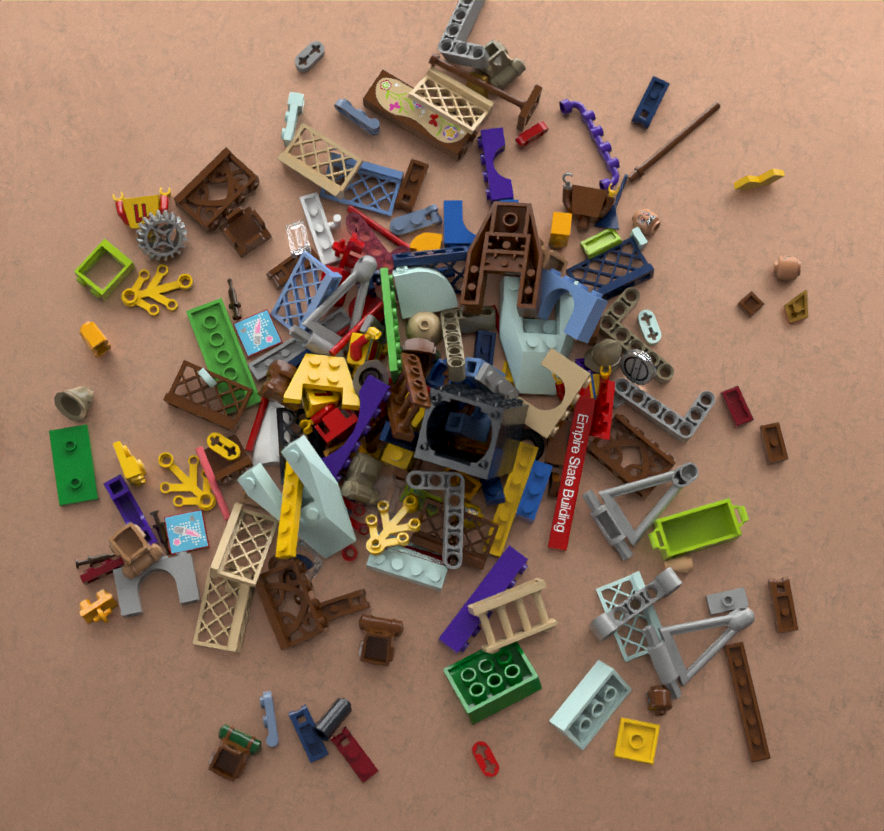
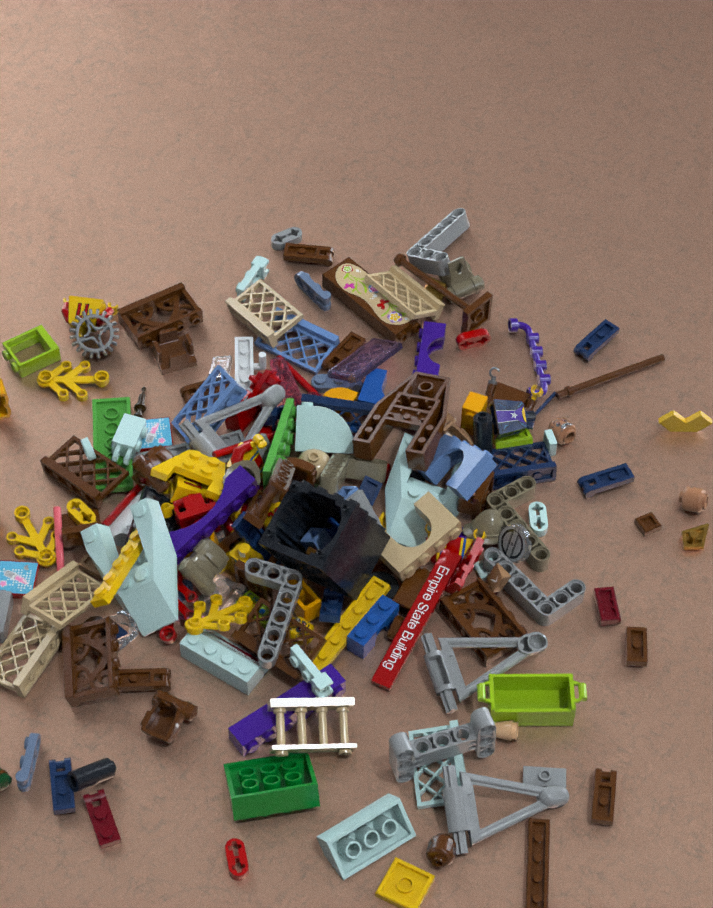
camera: 20 degrees right, 25 degrees down
none -> light aqua hinge [111,413,149,465]
none -> reddish brown plate [283,243,335,267]
none -> light aqua plate [289,644,333,698]
none -> clear purple tile [327,338,403,383]
none -> black brick [473,411,493,453]
none -> medium nougat slope [487,563,511,593]
none -> torso [489,399,536,440]
none -> dark blue plate [577,463,635,498]

